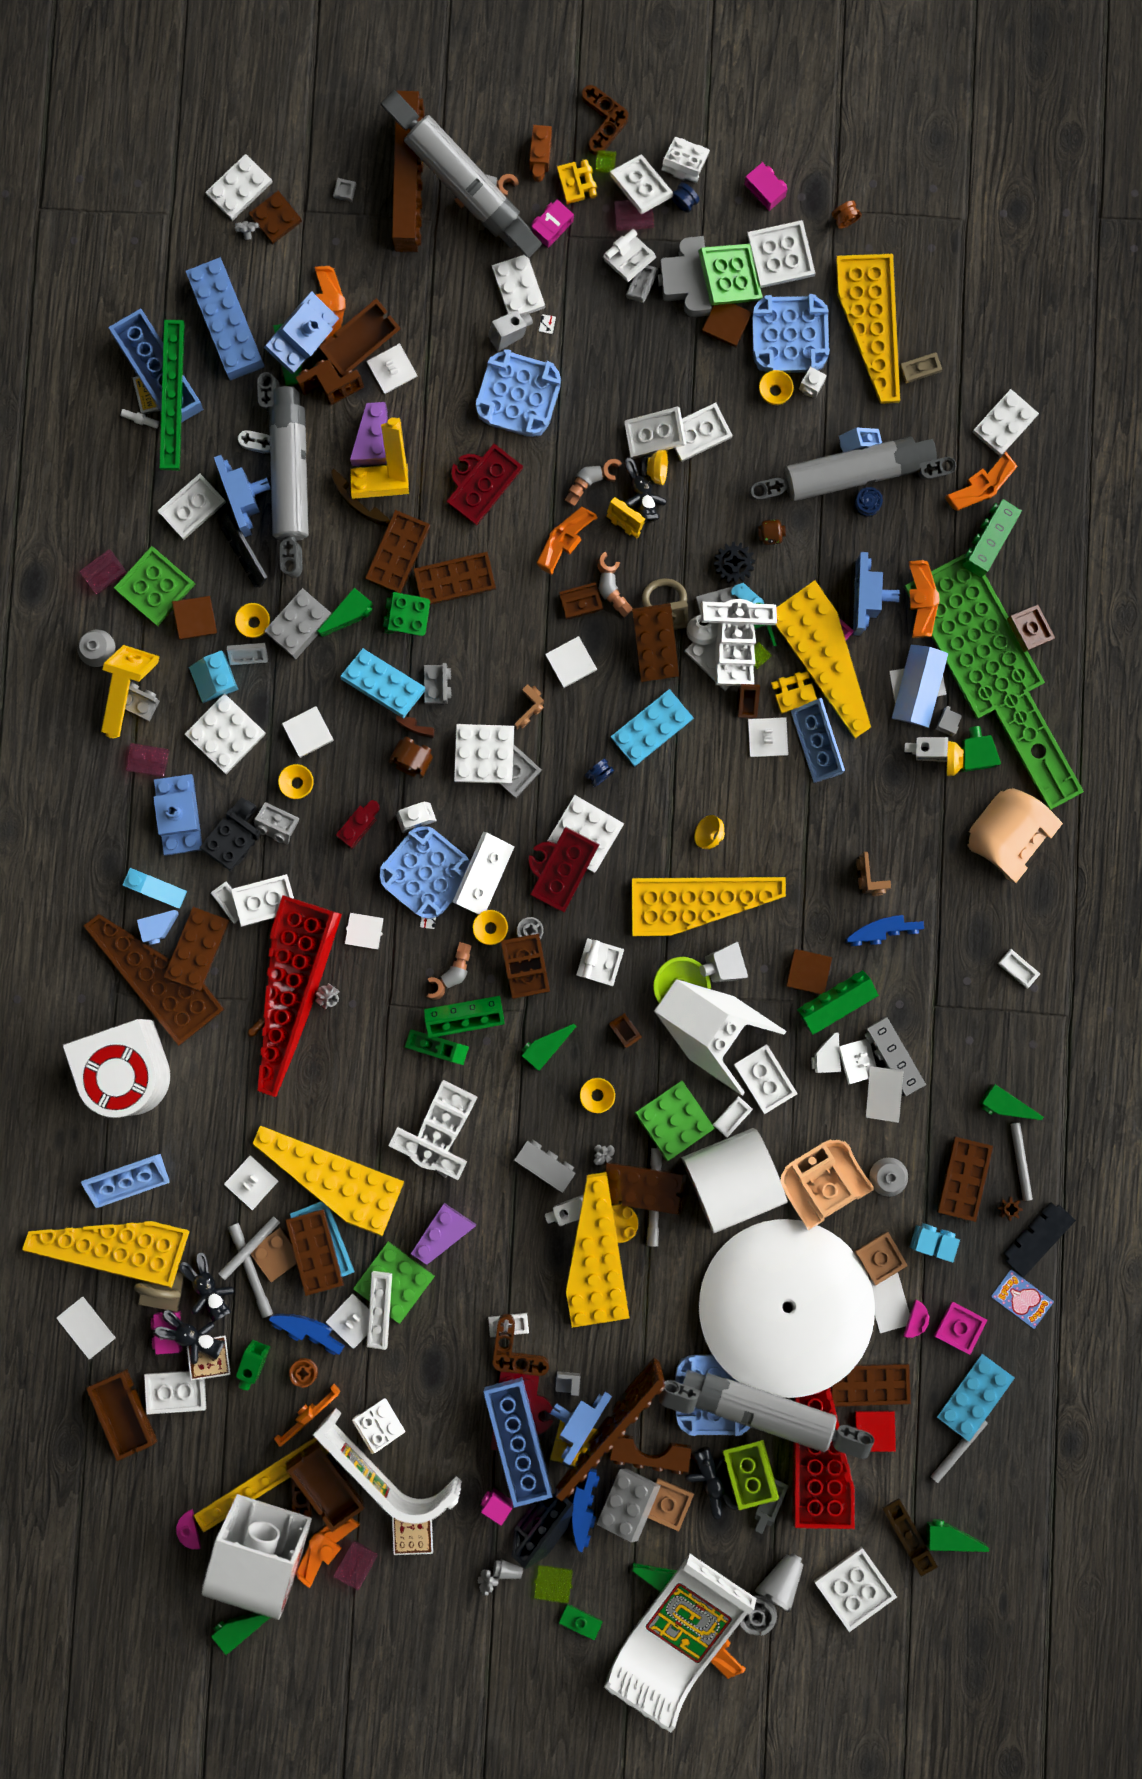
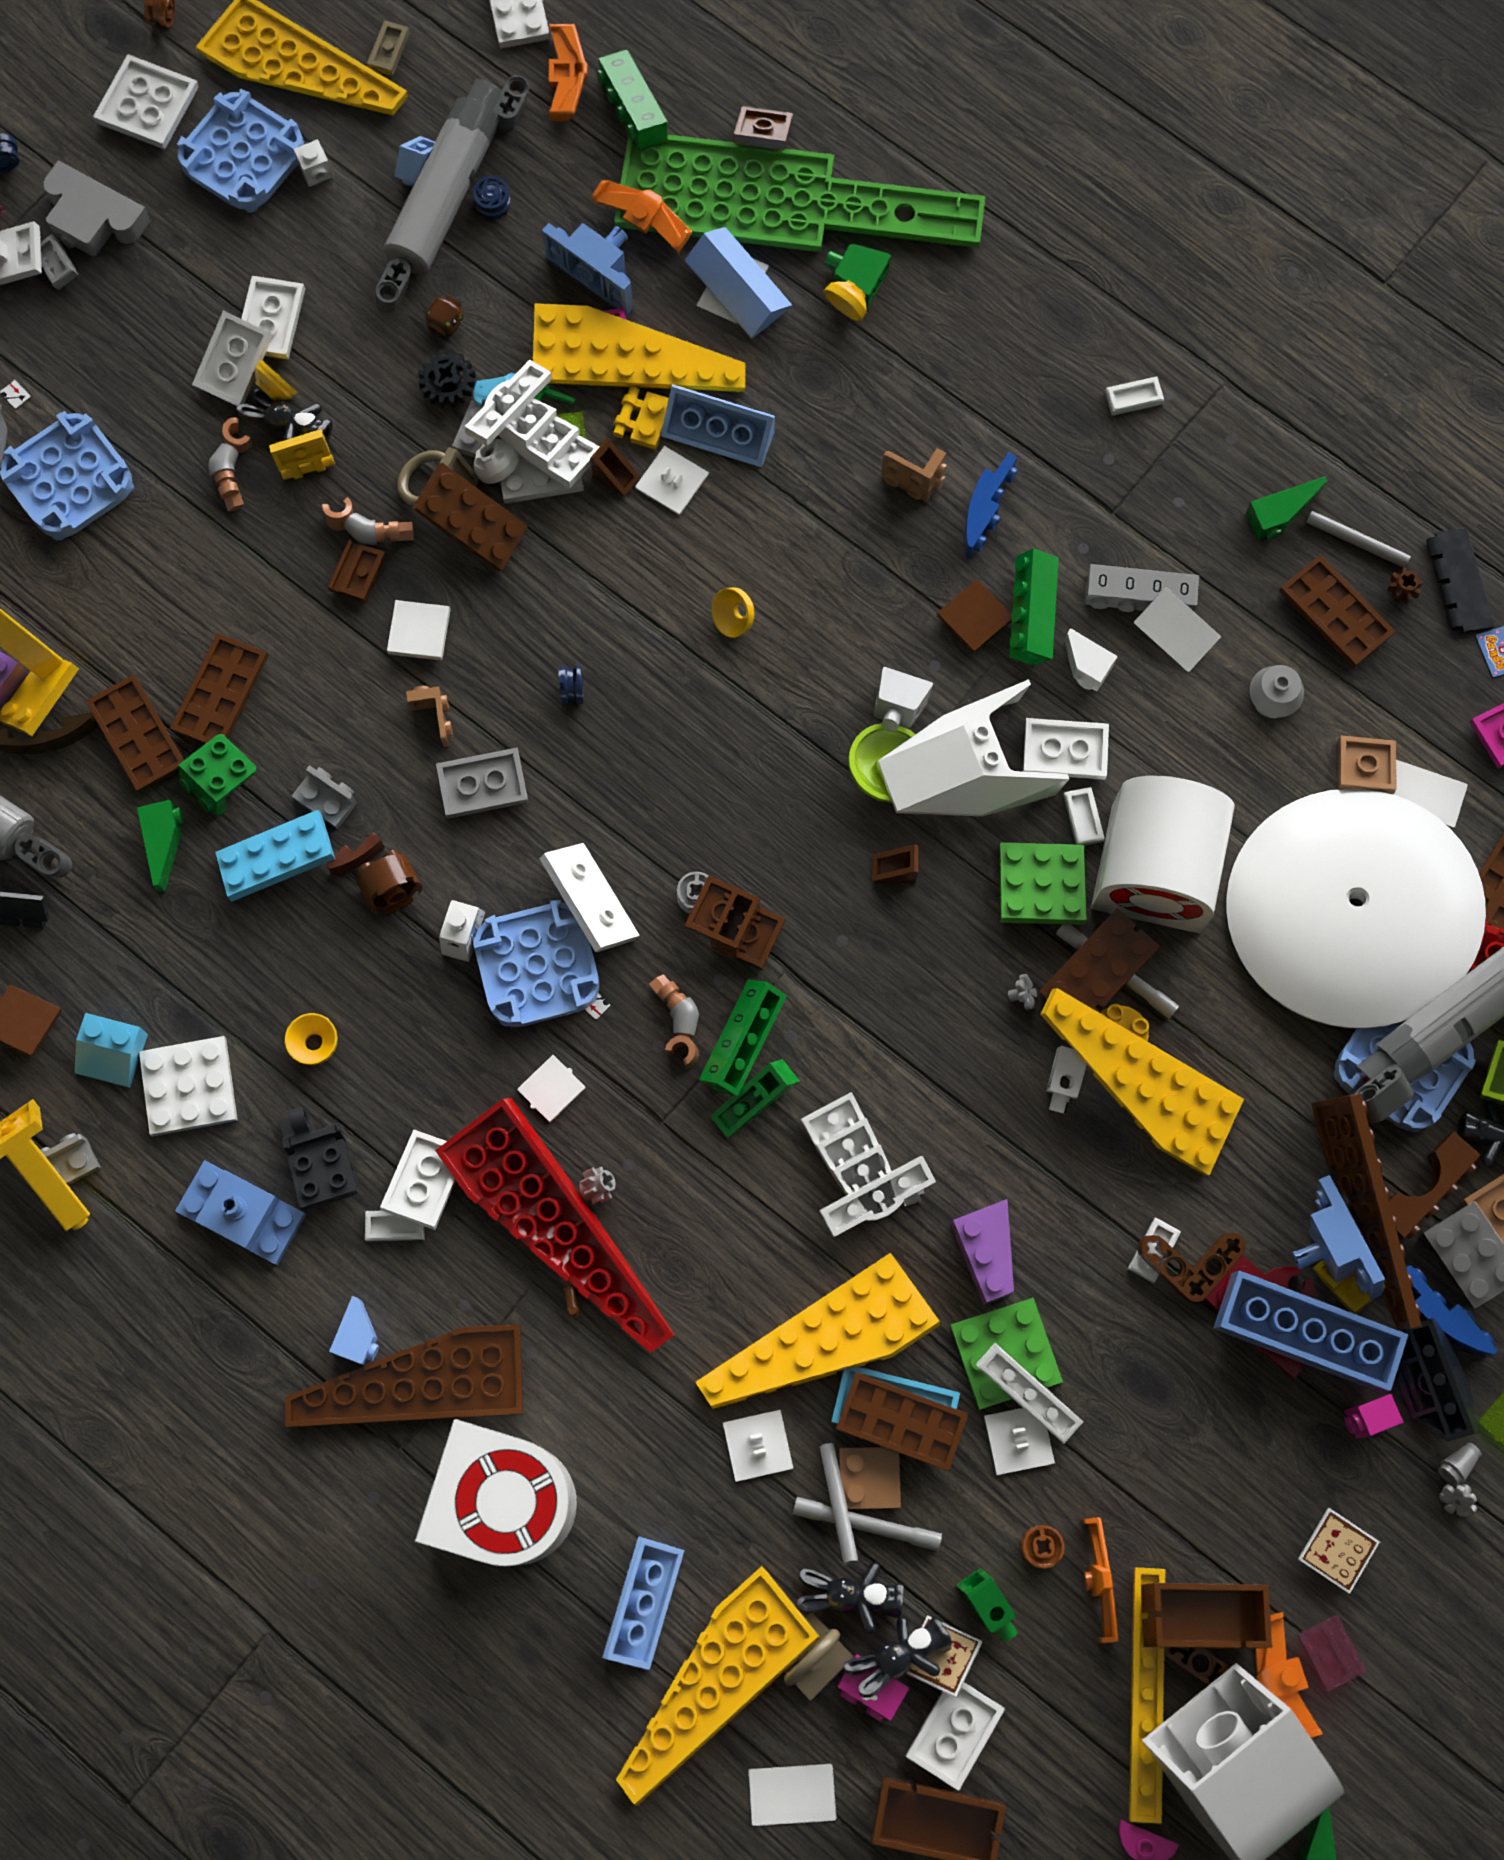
camera: 55 degrees left, 10 degrees down
medium azure slope [123,868,187,909] -> none
clear pink plate [126,743,170,777] -> none
reddish brown plate [164,907,229,992] -> none
light grey plate [227,643,268,665] -> none
yellow piece [235,603,270,638] -> none
light grey bracket [254,802,299,844] -> none
light grey brick [264,588,331,659] -> none
blue slope [269,1314,345,1355] -> none
white tile [282,706,334,758] -> none
white panel [313,1408,462,1524] -> none
dark red brick [336,800,380,849] -> none
white plate [352,1398,405,1454] -> none
dark red plate [447,444,523,526] -> none
white plate [454,724,514,784] -> none
yellow piece [473,910,508,945] -> none
light grey brick [514,1140,576,1193] -> none
green slope [521,1024,577,1071] -> none
dark red plate [529,826,600,912] -> none
orange plate [536,507,598,575] -> none
white plate [548,795,624,873] -> none
light grey panel [556,1371,580,1396] -> none
white plate [576,938,624,986] -> none
yellow piece [580,1078,615,1113] -> none
medium azure plate [611,689,694,767] -> none
yellow wing [632,877,786,936] -> none
plate [698,244,763,305] -> none
reddish brown tile [702,303,752,348] -> none
dark pink brick [744,162,788,211] -> none
yellow piece [759,370,794,405] -> none
light nougat piece [780,1139,874,1230] -> none
white piece [838,1039,877,1084] -> none
dark pink plate [903,1299,929,1338] -> none
white torso [905,737,948,762] -> none
medium azure piece [910,1223,960,1262] -> none
light grey panel [935,706,962,737] -> none
light nougat piece [968,788,1063,883] -> none

